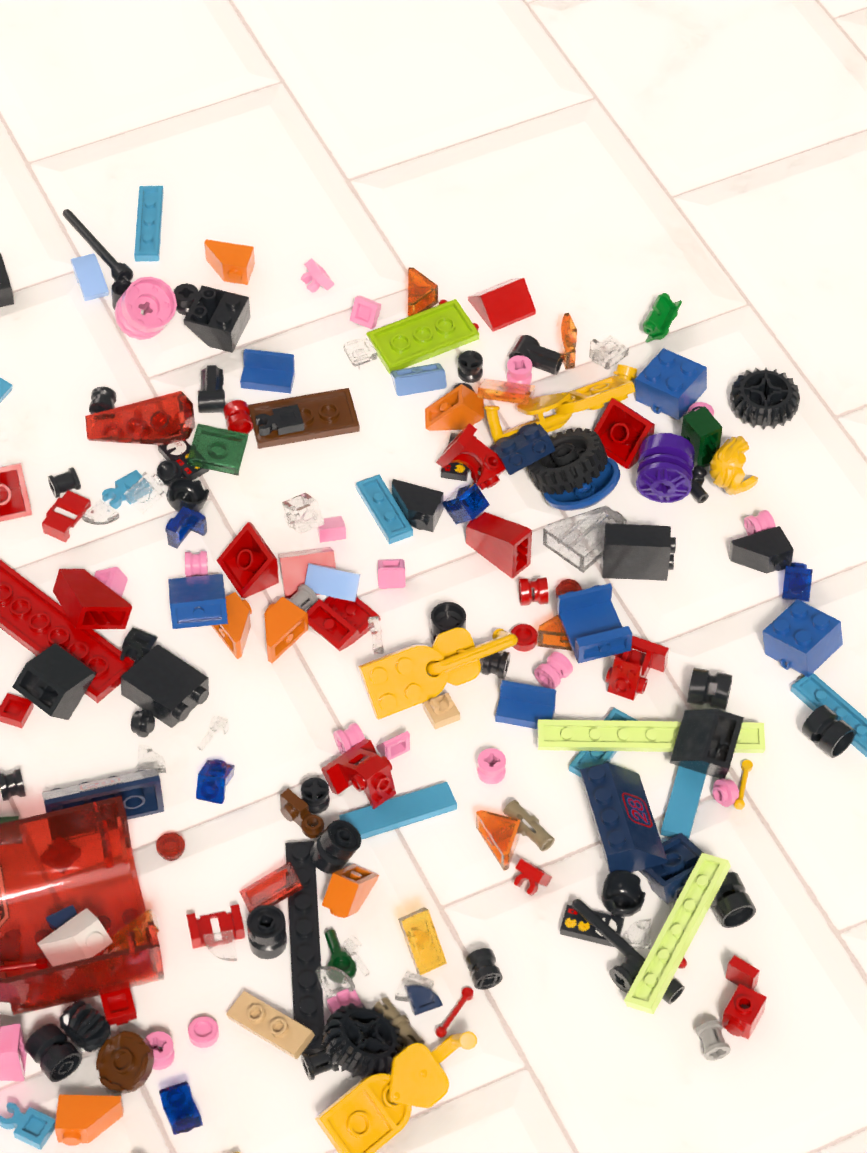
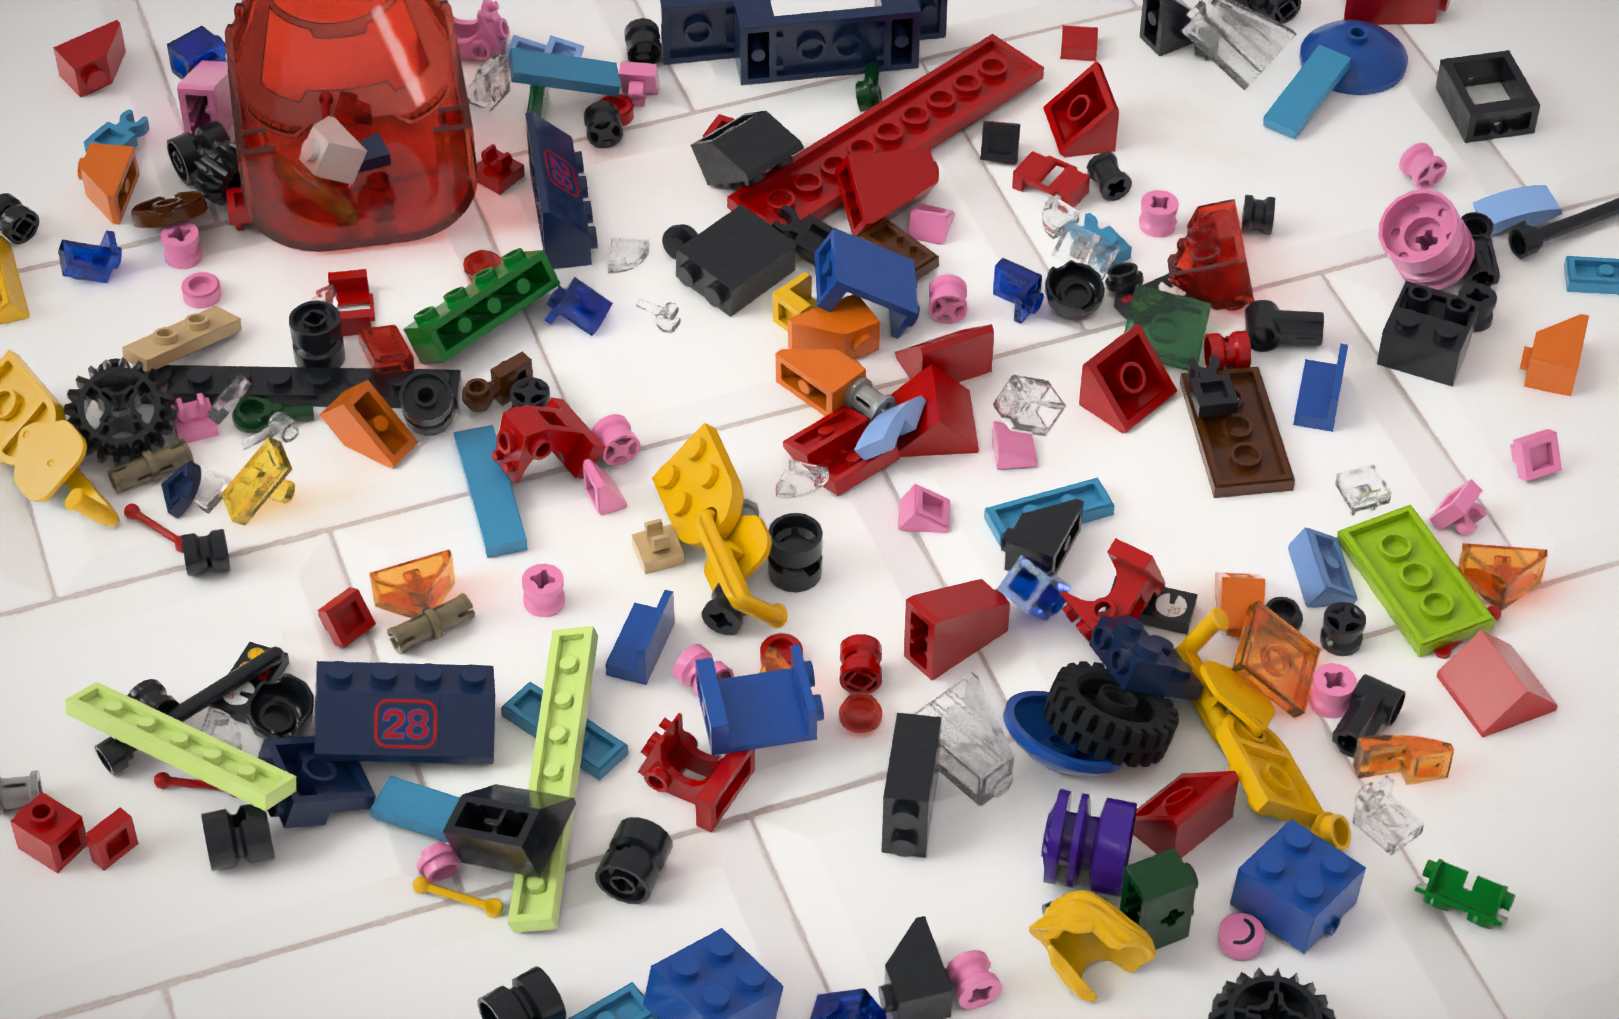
camera: 95 degrees right, 5 degrees down
none -> green brick [403,248,561,363]
none -> yellow panel [773,272,818,332]
none -> reddish brown plate [859,219,939,280]
none -> black tile [980,121,1021,163]
none -> red slope [1079,323,1178,433]
none -> bright pink wheel [1139,190,1179,238]
none -> bright pink wheel [1399,142,1447,190]

